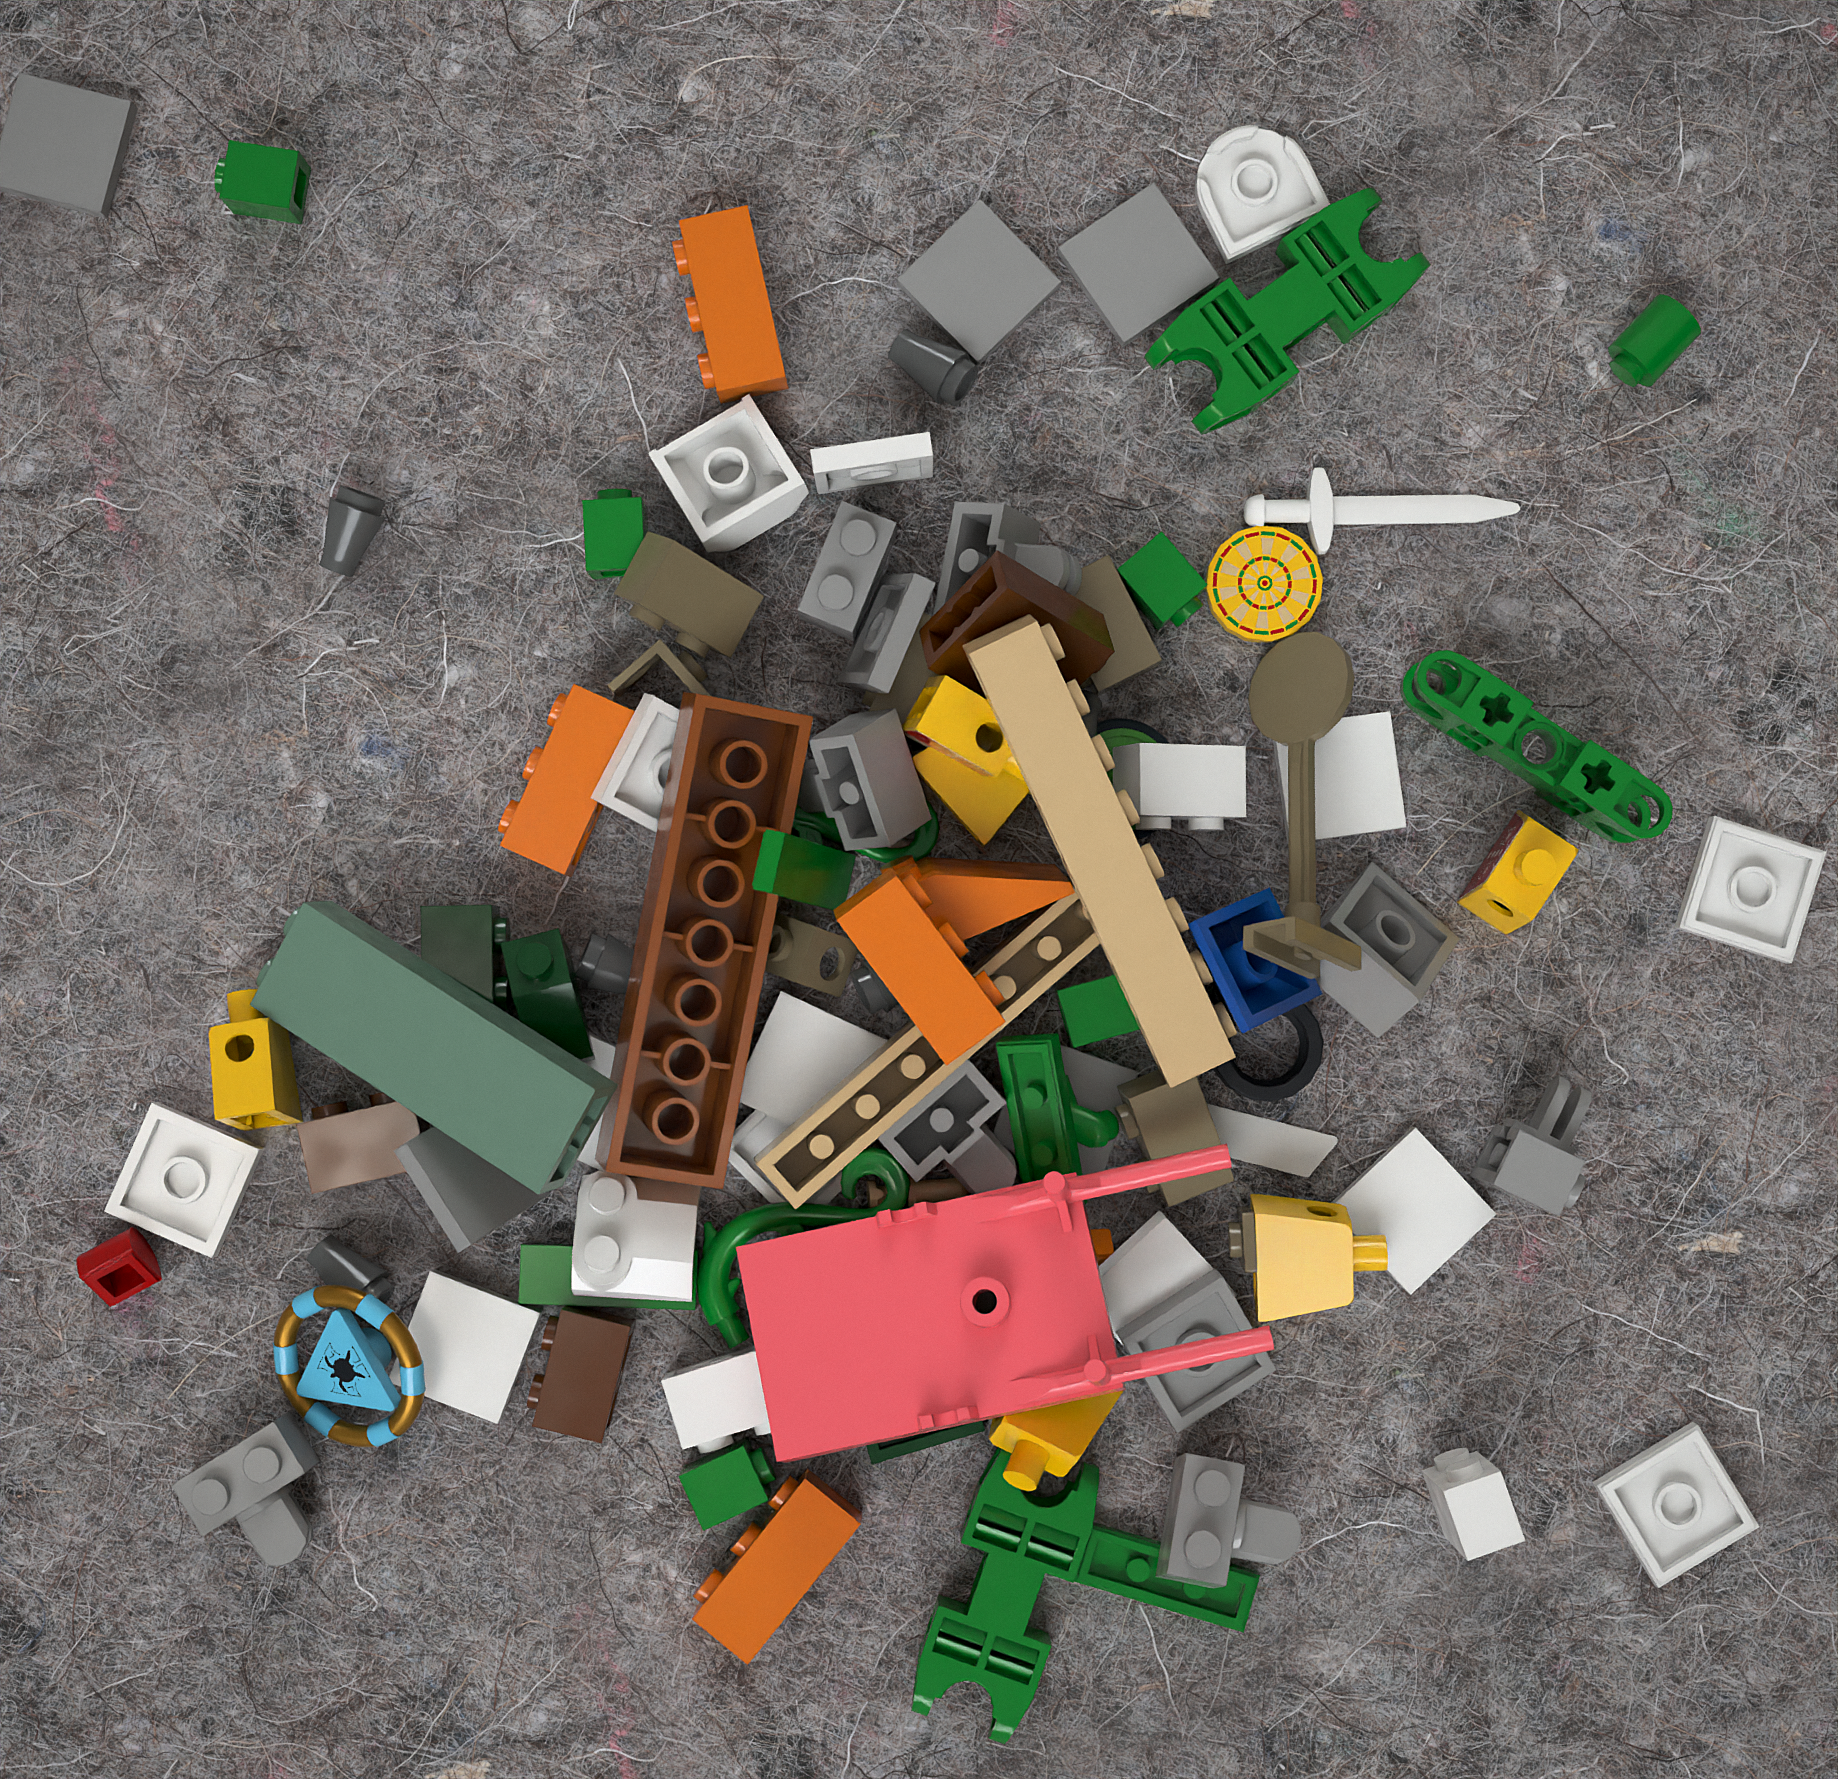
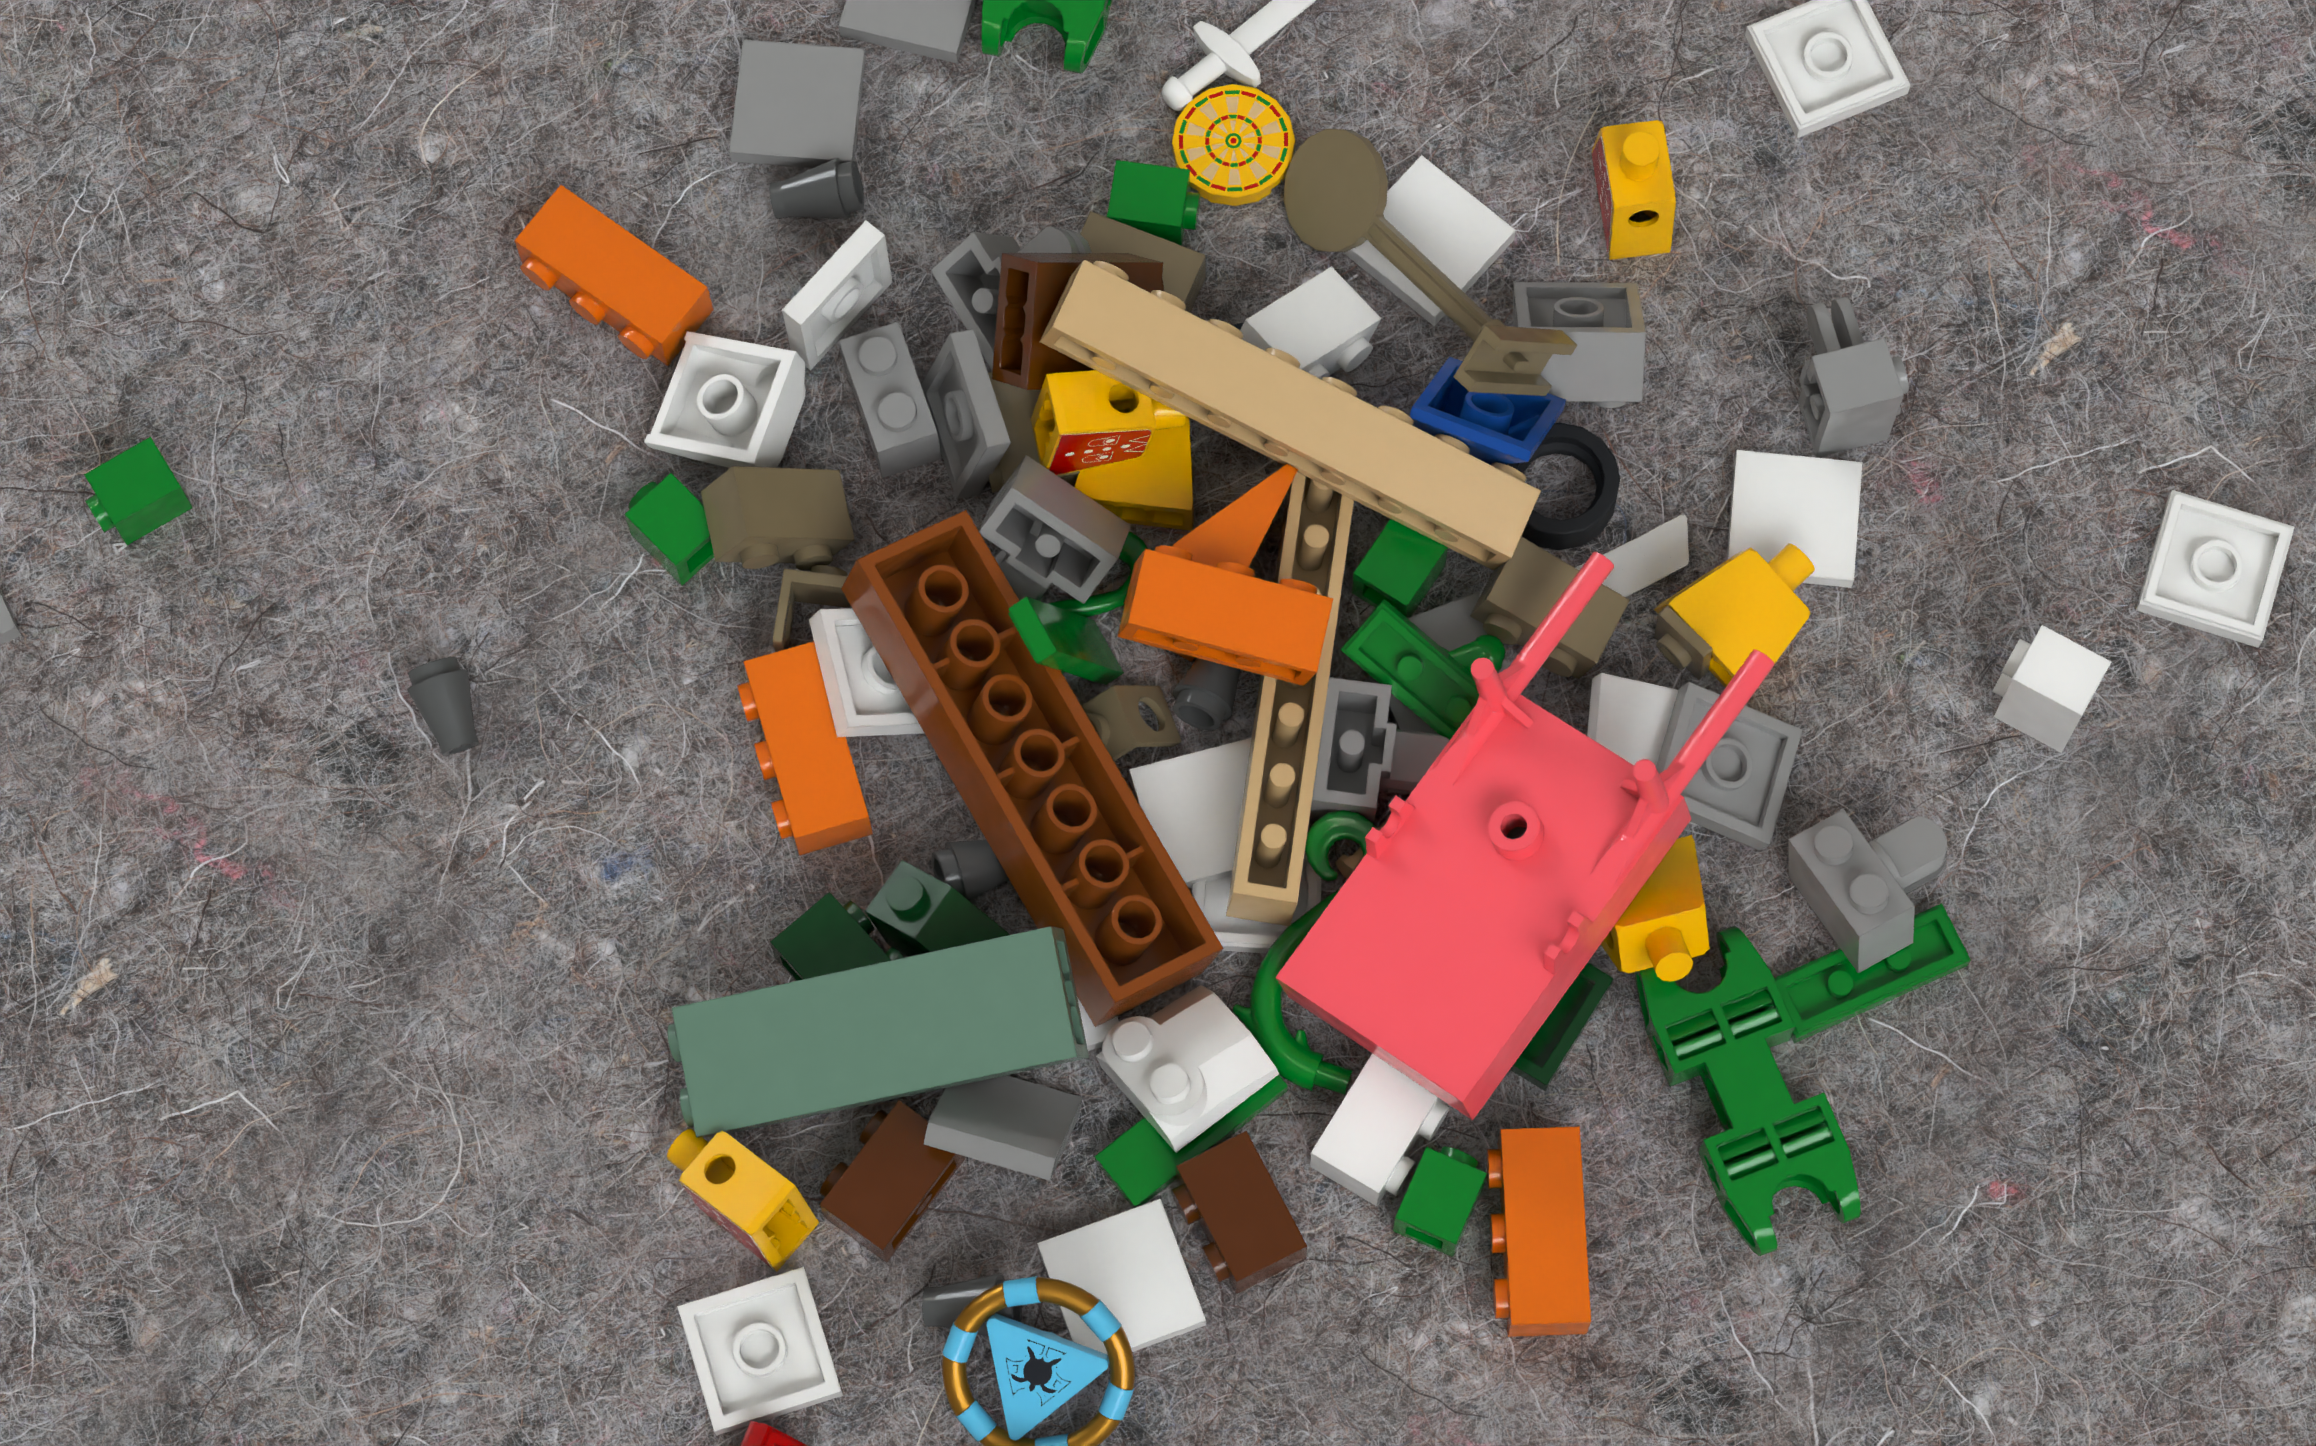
camera: 40 degrees left, 15 degrees down
green piece [1400,650,1673,843] -> none

